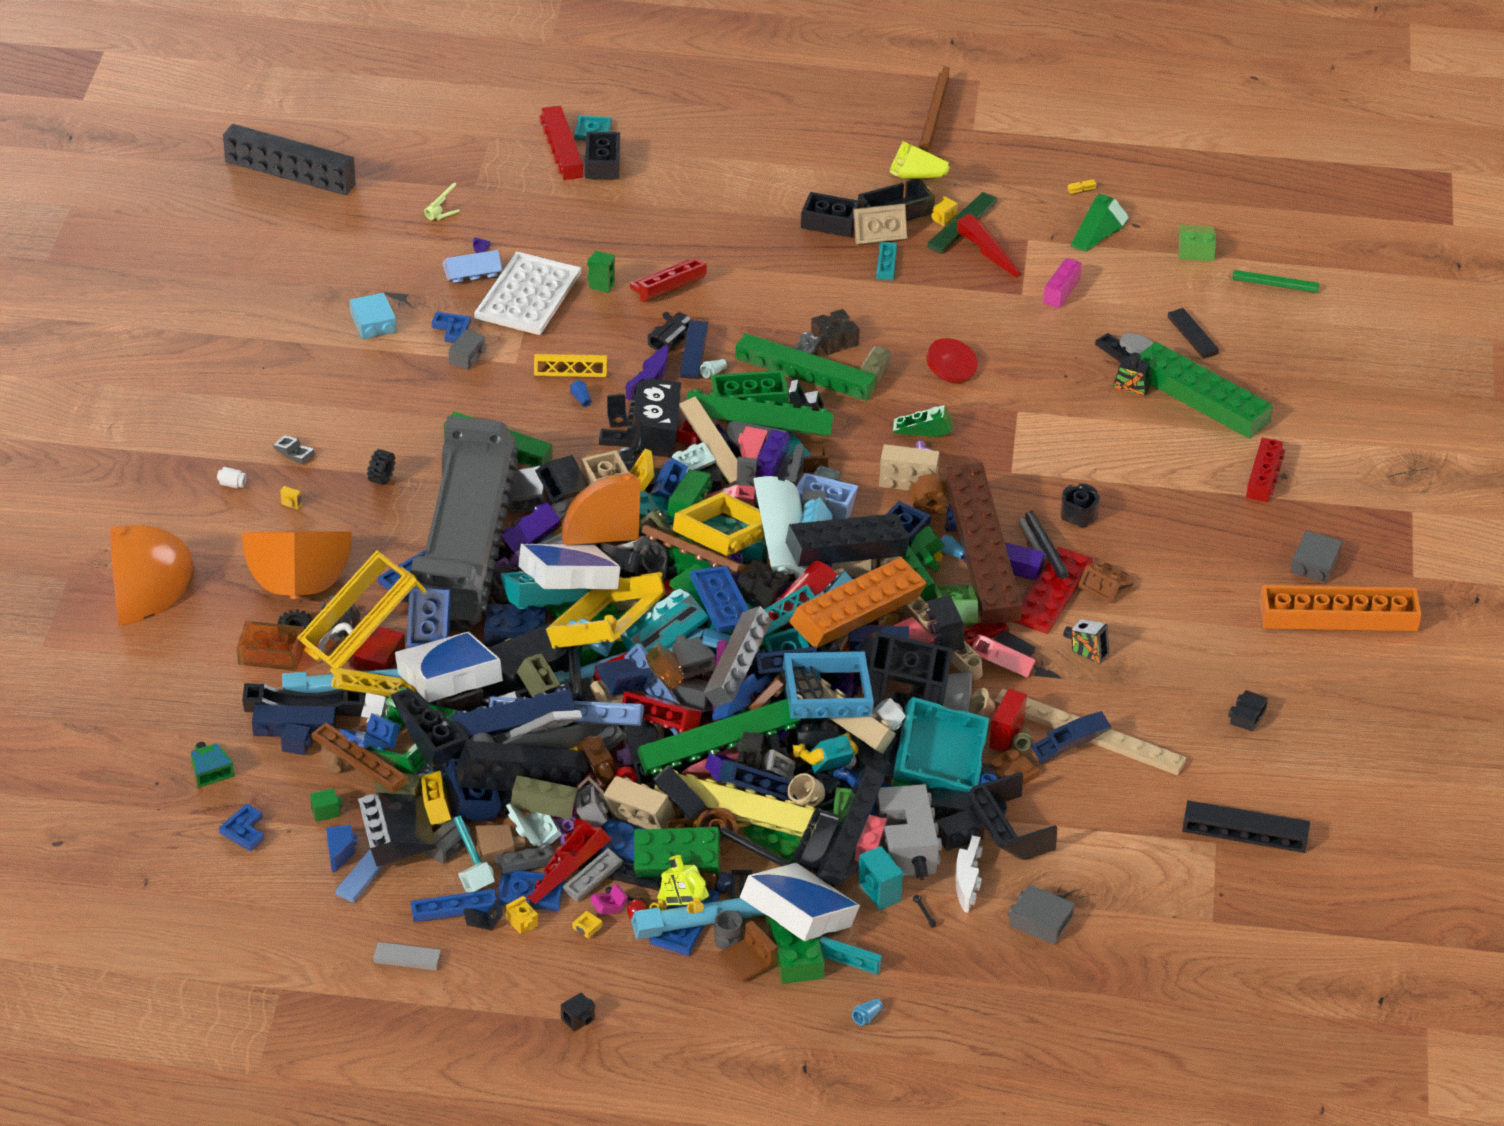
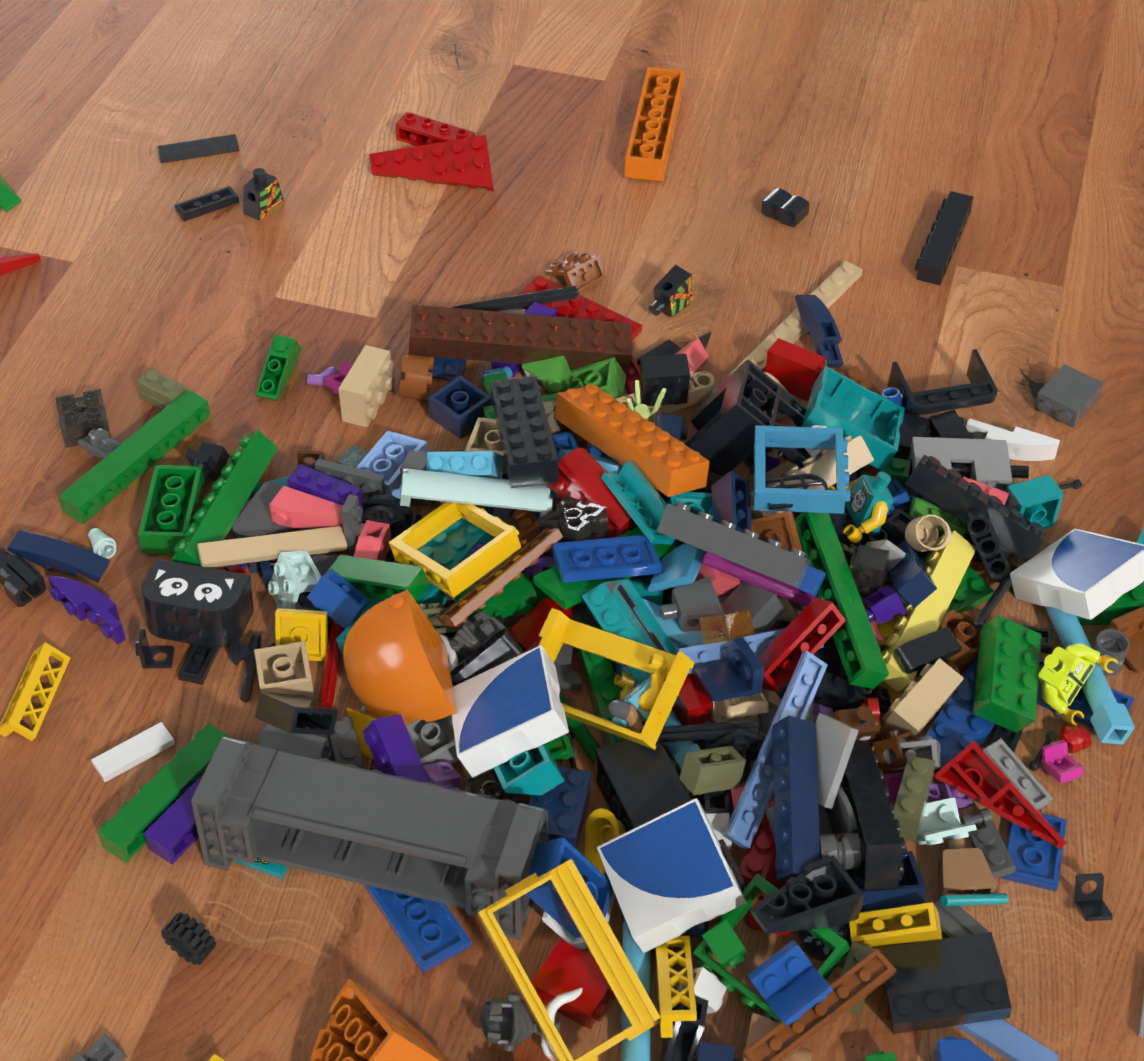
camera: 80 degrees left, 5 degrees up
blue plate [410,889,497,922] -> none
light aqua brick [458,862,495,893] -> none
yellow brick [506,896,538,934] -> none
blue cone [570,380,592,407] -> none
yellow plate [572,911,603,939] -> none
red piece [926,338,978,383] -> none
dark pink brick [1043,258,1082,308] -> none
black brick [1060,483,1100,528] -> none
light grey tile [1119,333,1153,354] -> none
green brick [1140,341,1273,439] -> none
bright green slope [1178,224,1216,261] -> none
green axle [1232,270,1319,293] -> none
dark grey brick [1290,530,1342,583] -> none
none -> white tile [91,722,175,782]
none -> red wing [369,135,494,191]
none -> bright green slope [522,356,571,394]
none -> arm [608,700,644,733]
none -> yellowish green plant [627,380,666,422]

